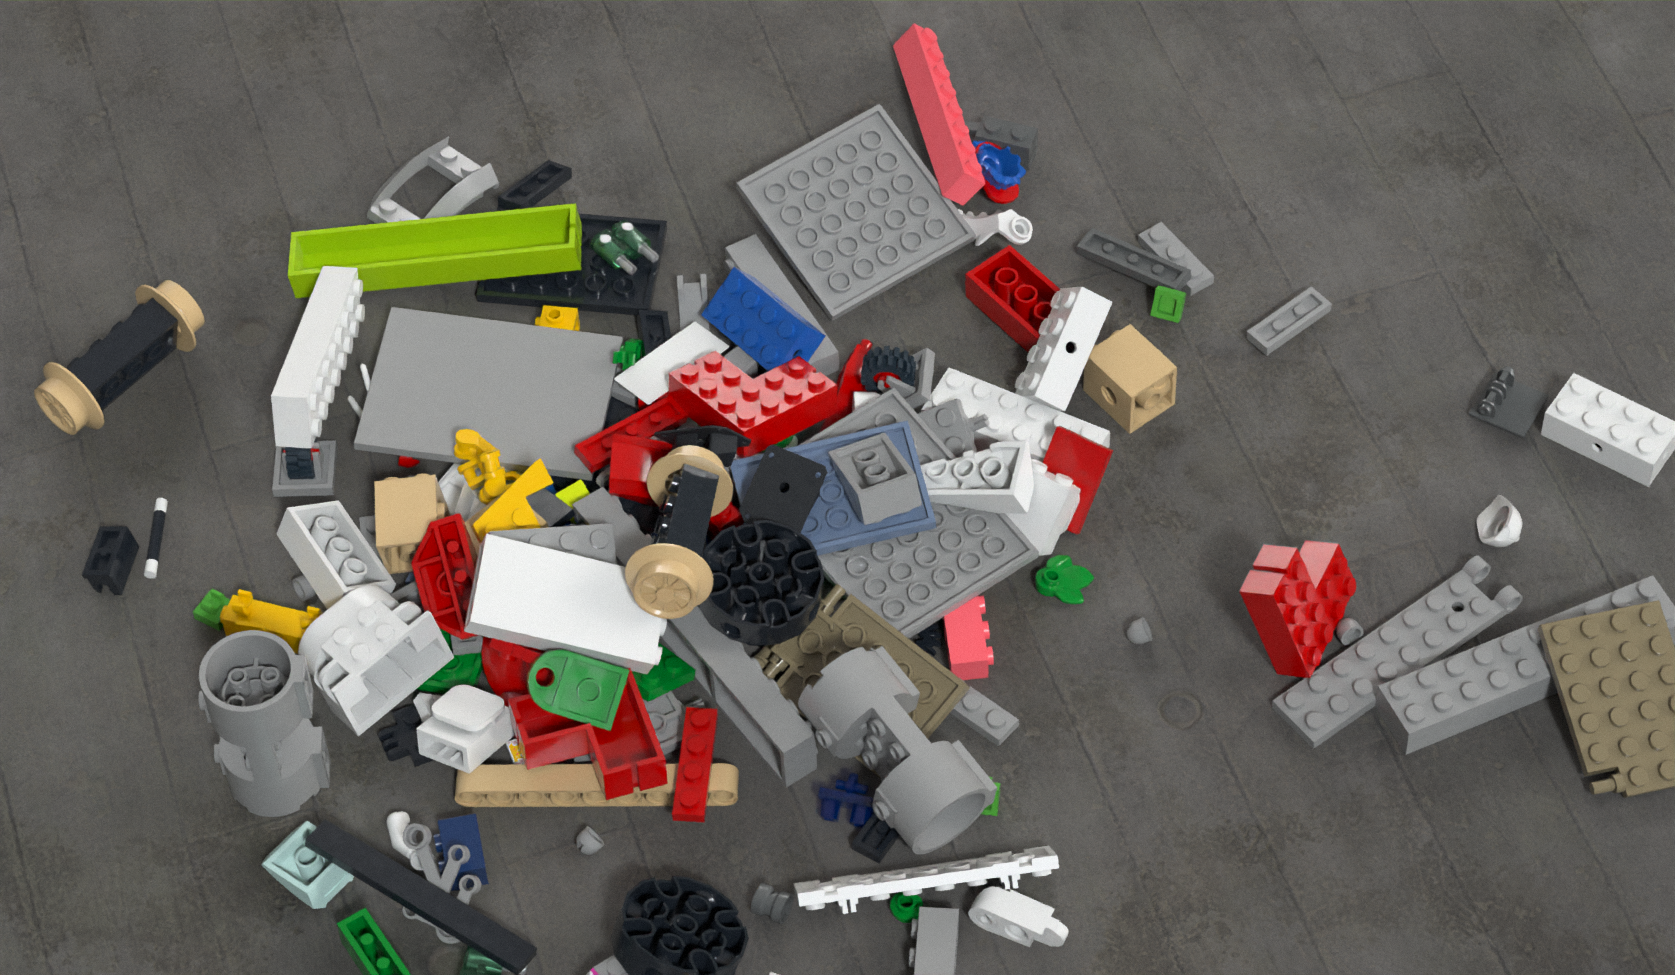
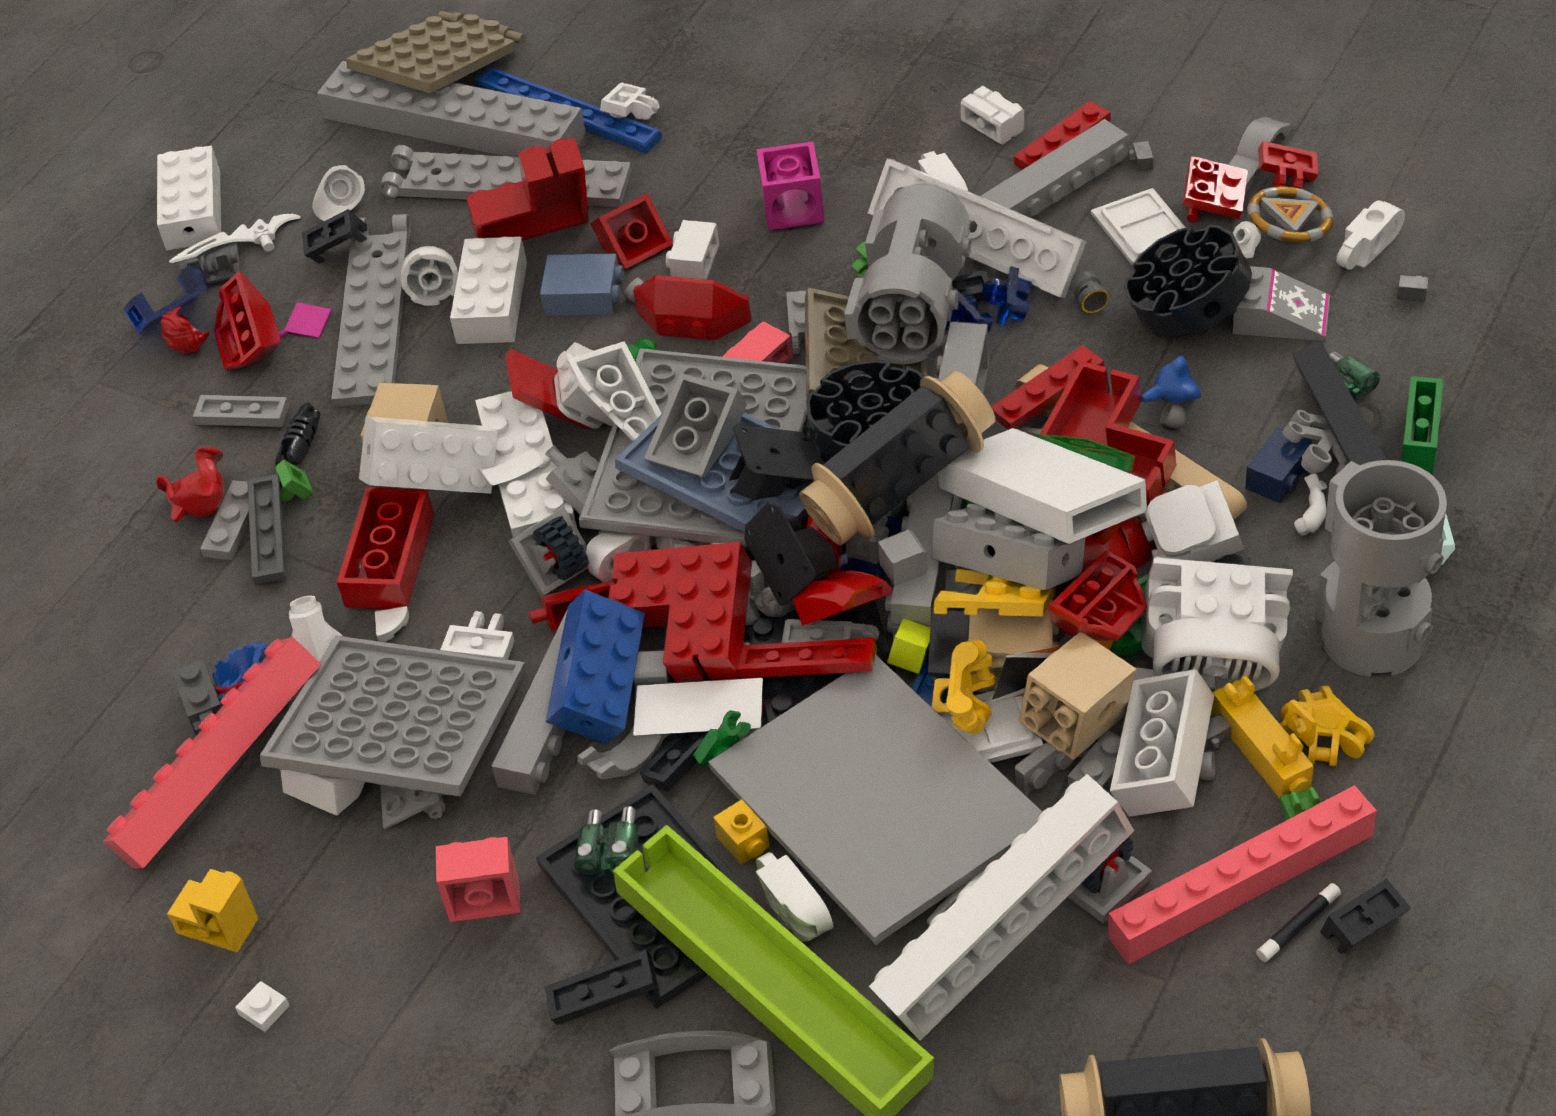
camera: 130 degrees left, 5 degrees down
none -> clear blue panel [123,264,207,333]
none -> red hair [155,447,224,522]
none -> red hair [161,306,209,355]
none -> yellow brick [167,869,259,953]
none -> white piece [169,214,301,263]
none -> red wedge [214,271,281,371]
none -> white plate [235,981,290,1032]
none -> black hinge [275,402,321,466]
none -> dark pink piece [279,302,332,338]
none -> black hinge [302,209,367,264]
none -> light grey hinge [331,214,411,407]
none -> white tile [375,606,409,642]
none -> white cylinder [400,246,458,306]
none -> coral brick [436,837,521,922]
none -> white hinge [440,611,515,660]
none -> white brick [450,237,527,344]
none -> blue tile [474,67,662,154]
none -> white sticker [481,448,544,485]
none -> sand blue brick [540,254,624,316]
none -> red slope [590,193,673,270]
none -> white hinge [600,82,660,120]
none -> red wedge [633,275,752,340]
none -> white brick [666,220,719,279]
none -> dark pink brick [756,141,825,230]
none -> white piece [756,852,833,941]
none -> light grey piece [878,530,928,586]
none -> clear blue hips [982,266,1032,325]
none -> coral brick [1108,785,1377,965]
none -> blue animal [1141,356,1202,404]

